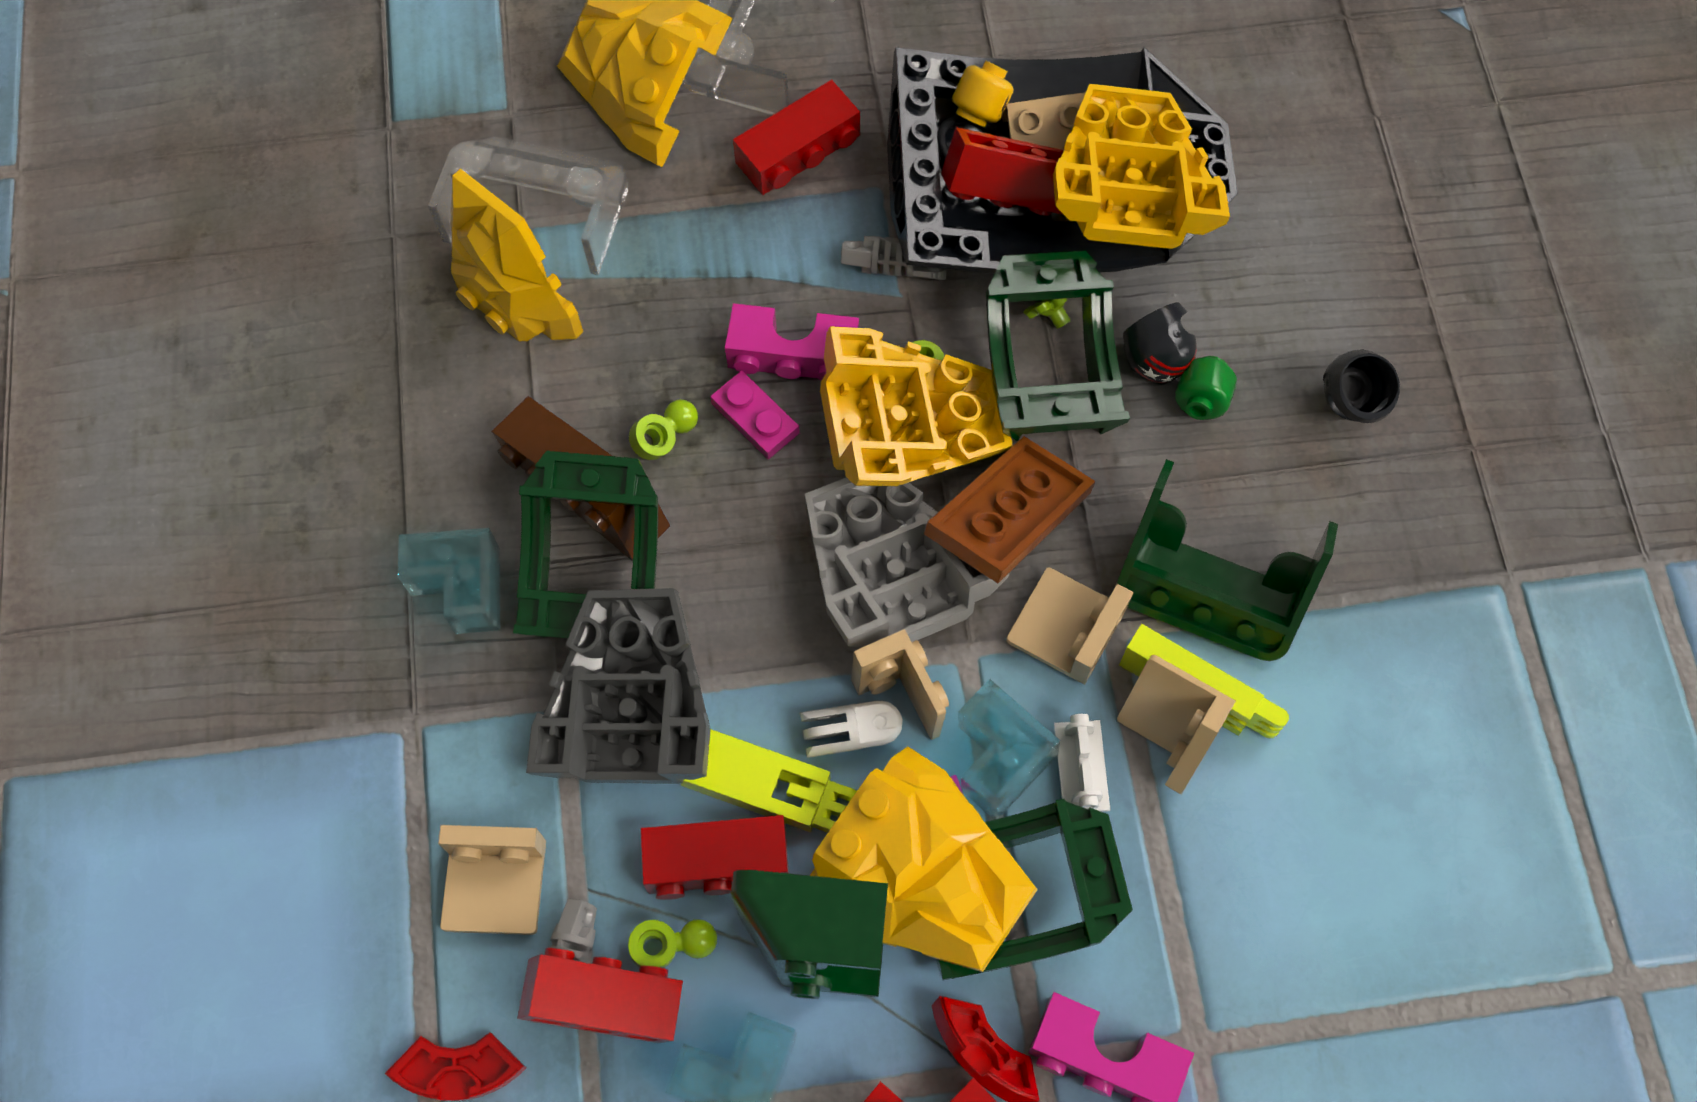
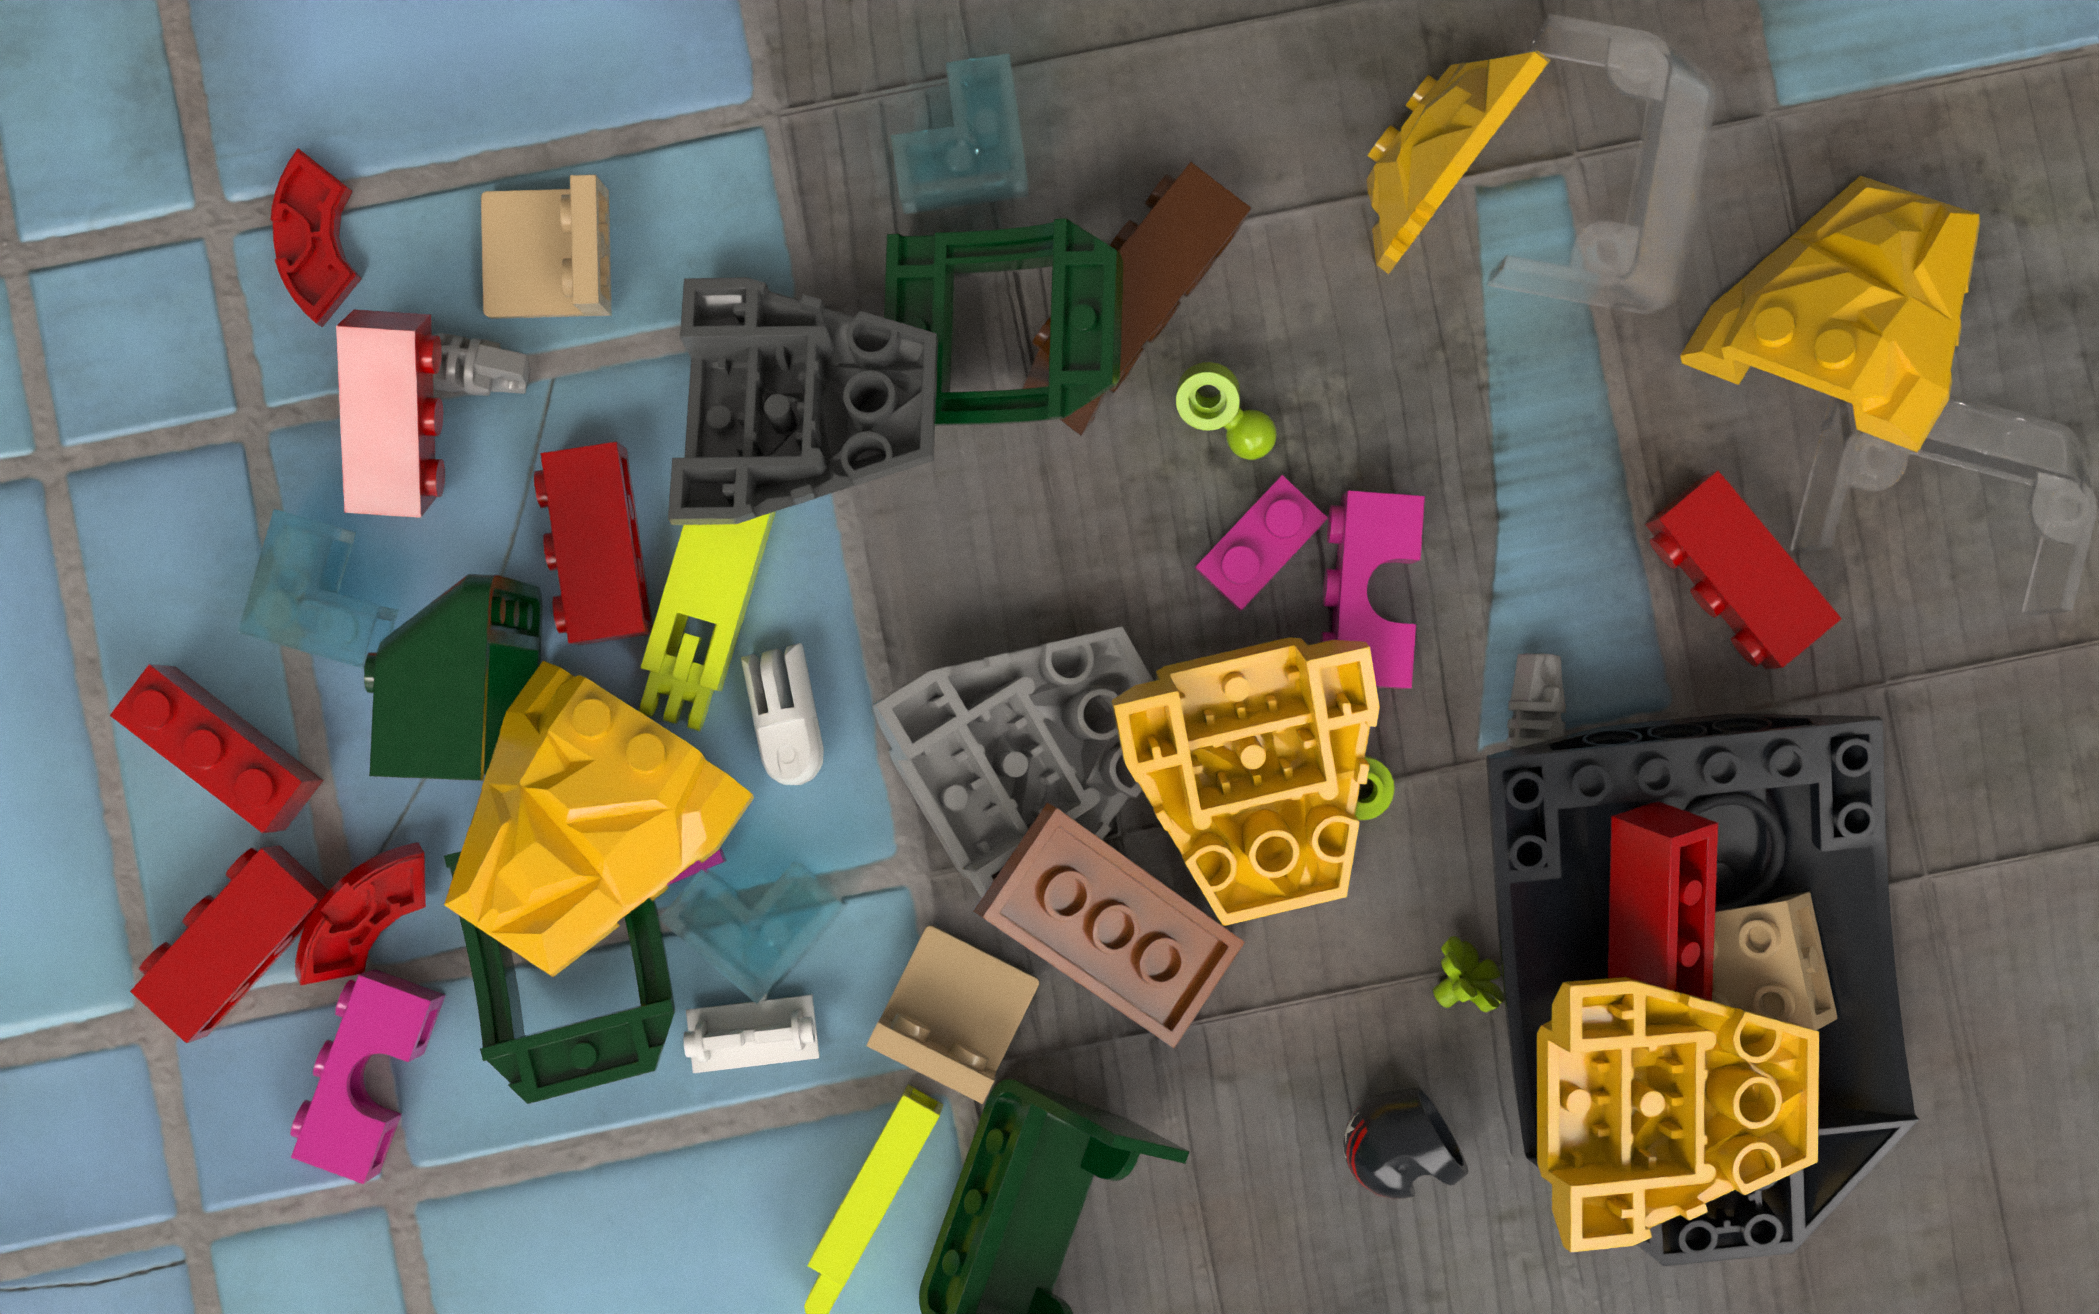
camera: 90 degrees right, 20 degrees up
lime plate [628,919,717,968] -> none
tan bracket [851,629,949,740] -> none
yellow head [952,60,1014,127] -> none
dark green wedge [986,251,1130,441] -> none
tan bracket [1117,655,1236,794] -> none
green head [1175,356,1237,420] -> none

